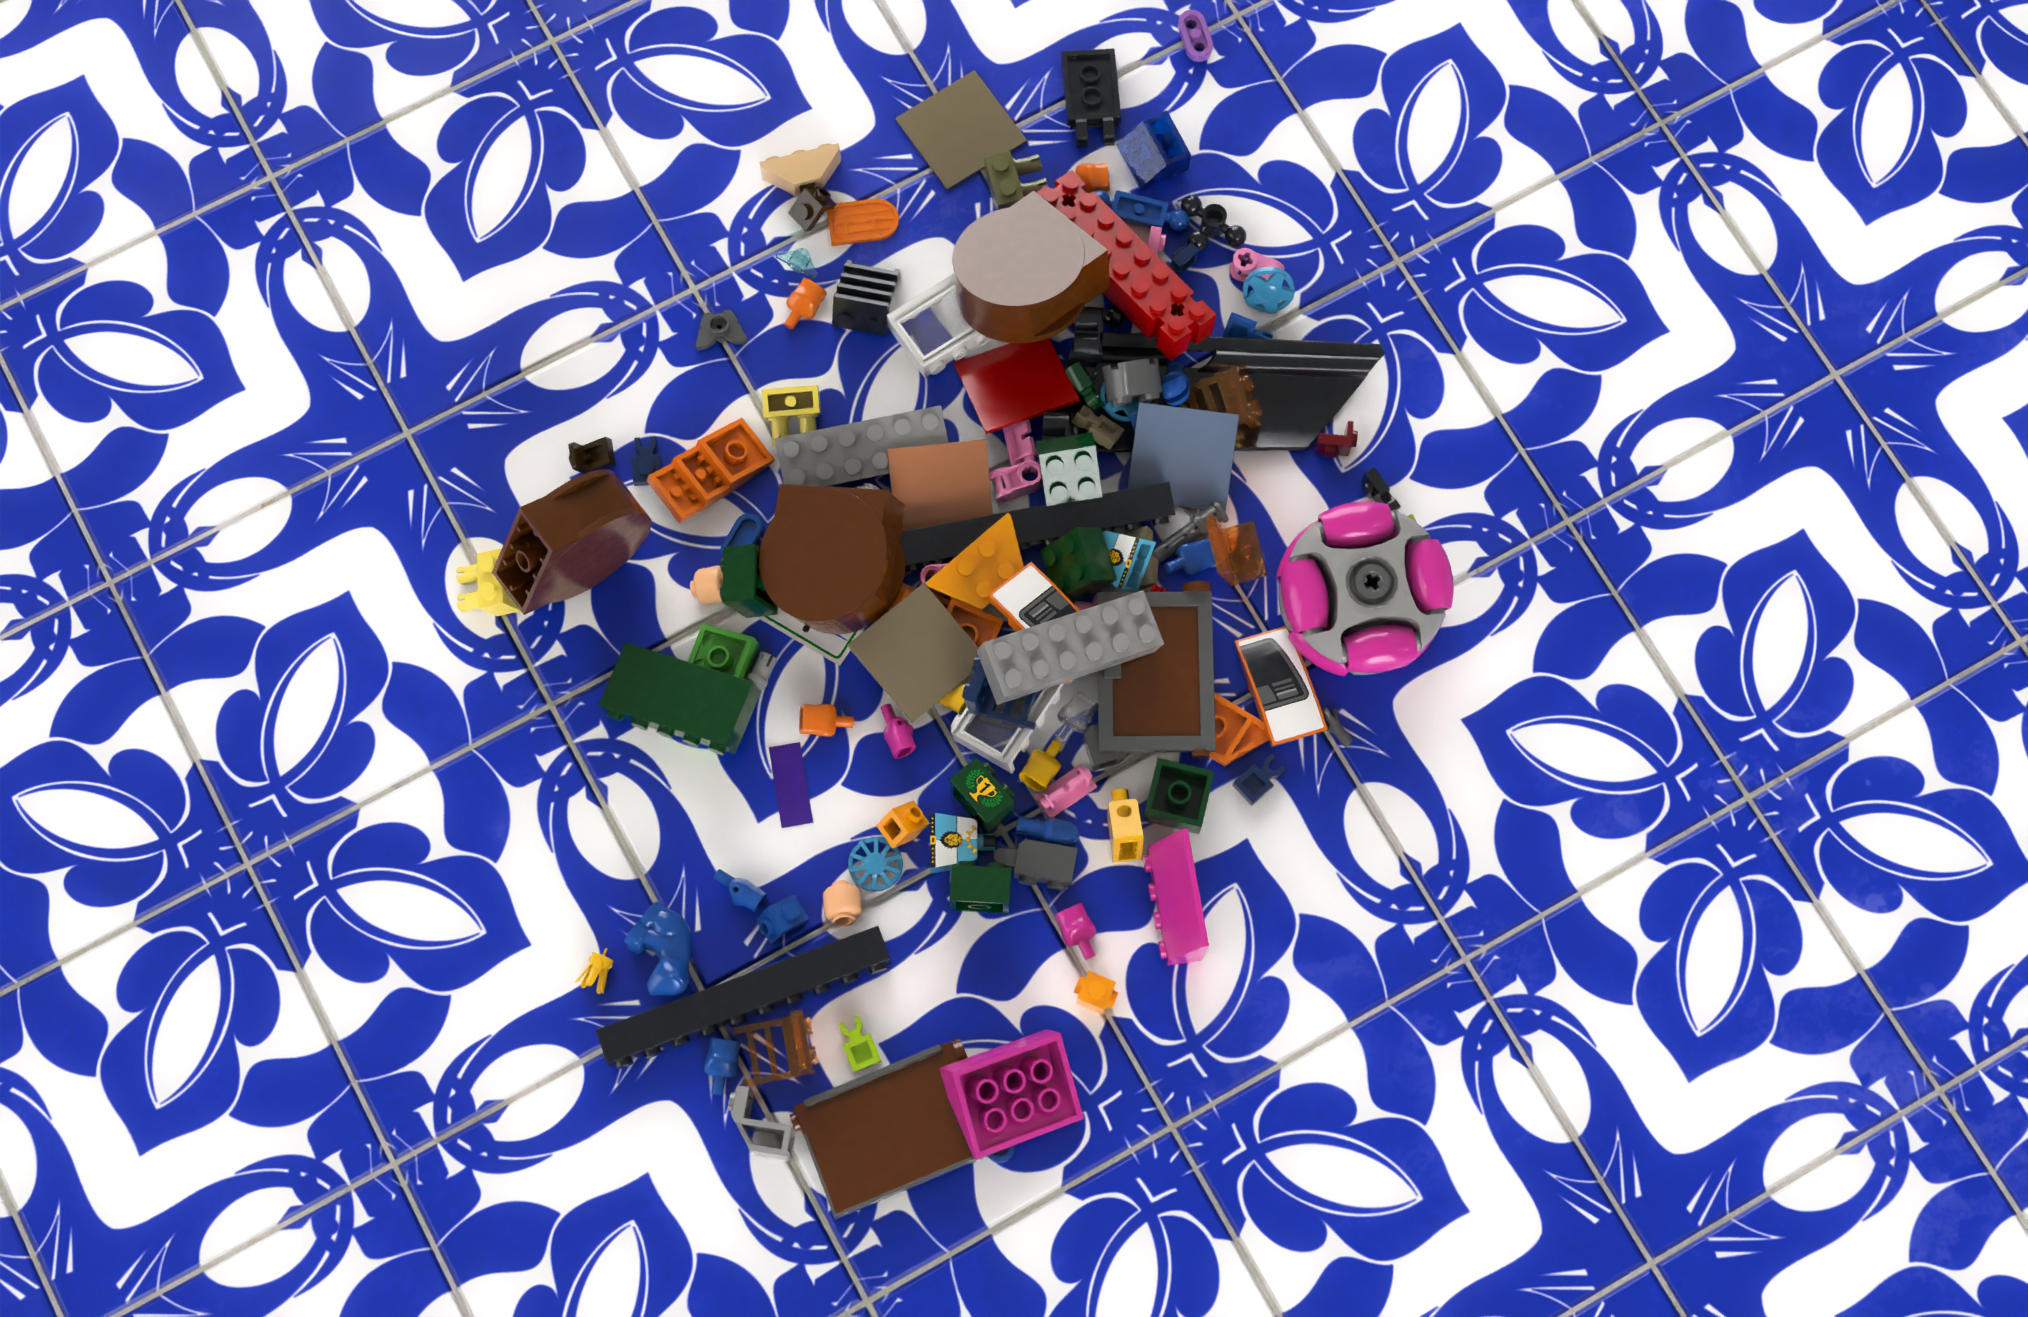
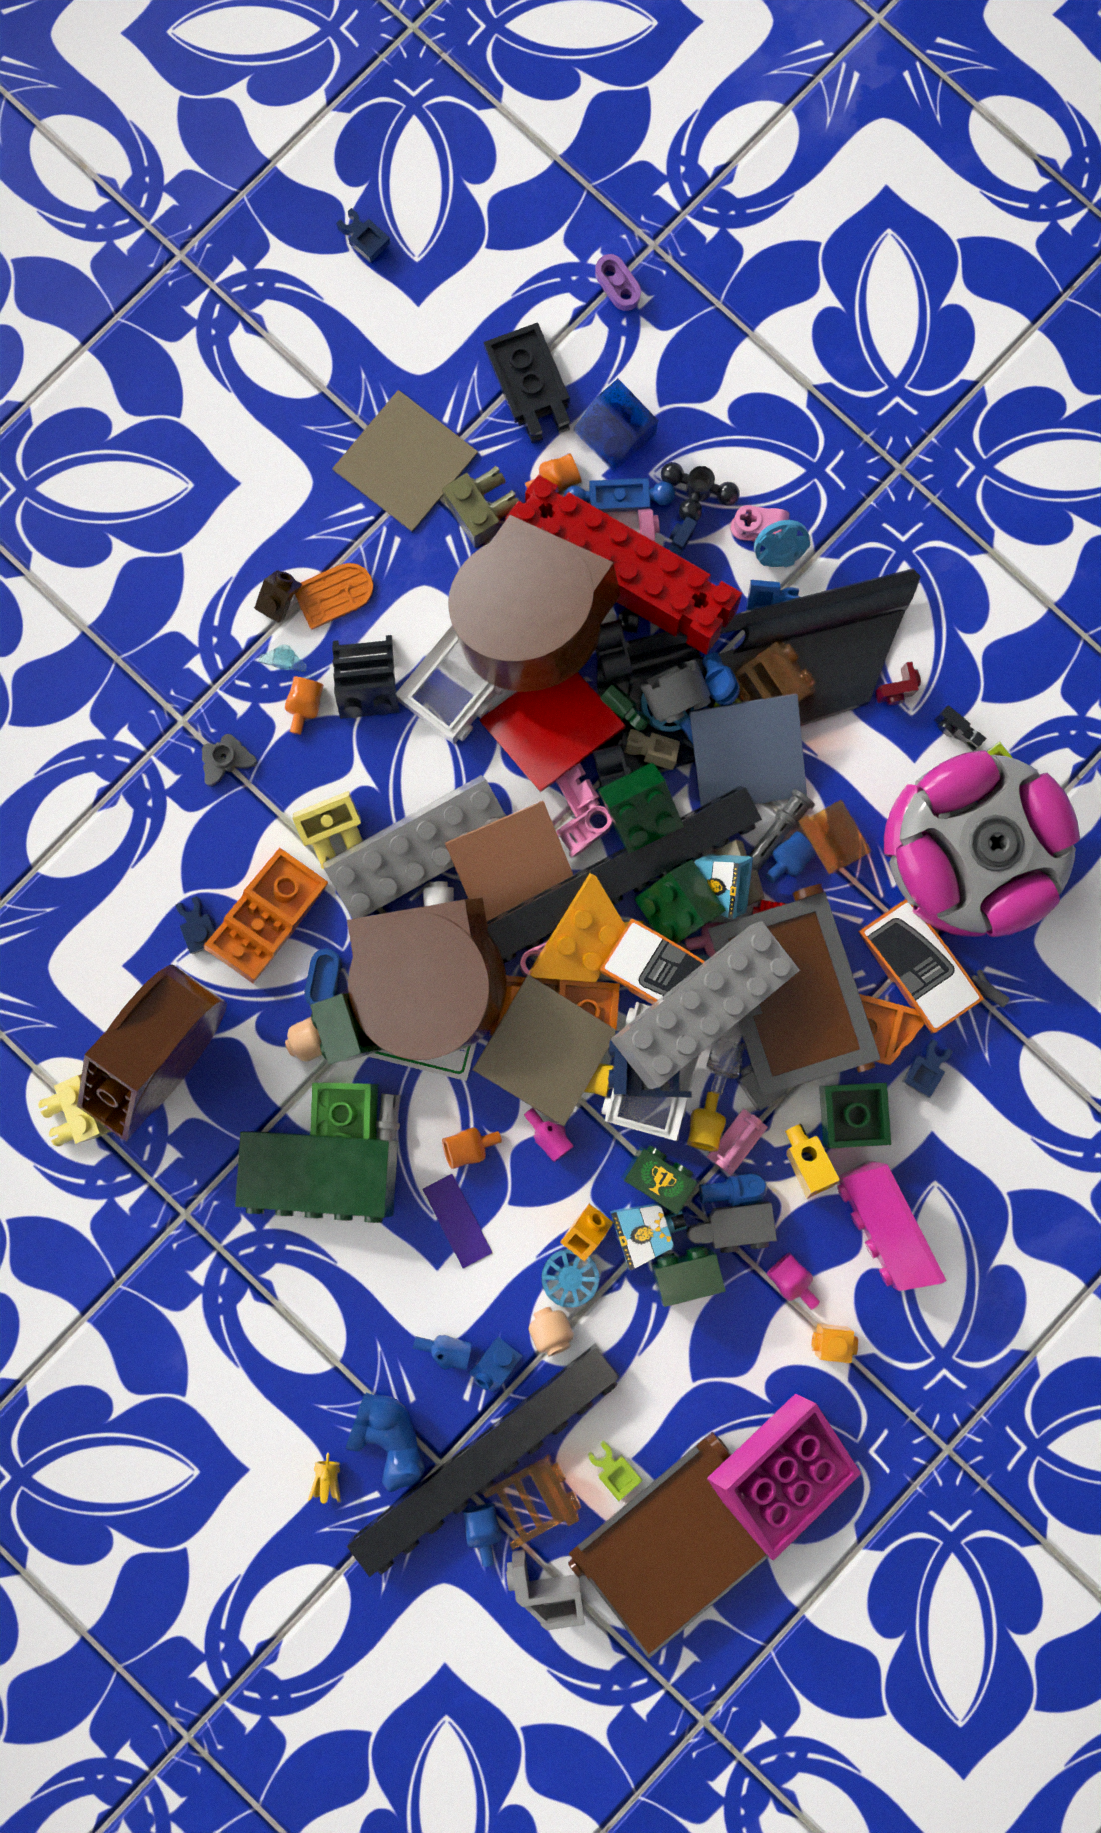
camera: 20 degrees left, 10 degrees up
dark brown bracket [568,437,616,474] -> none
tan slope [759,143,841,197] -> none

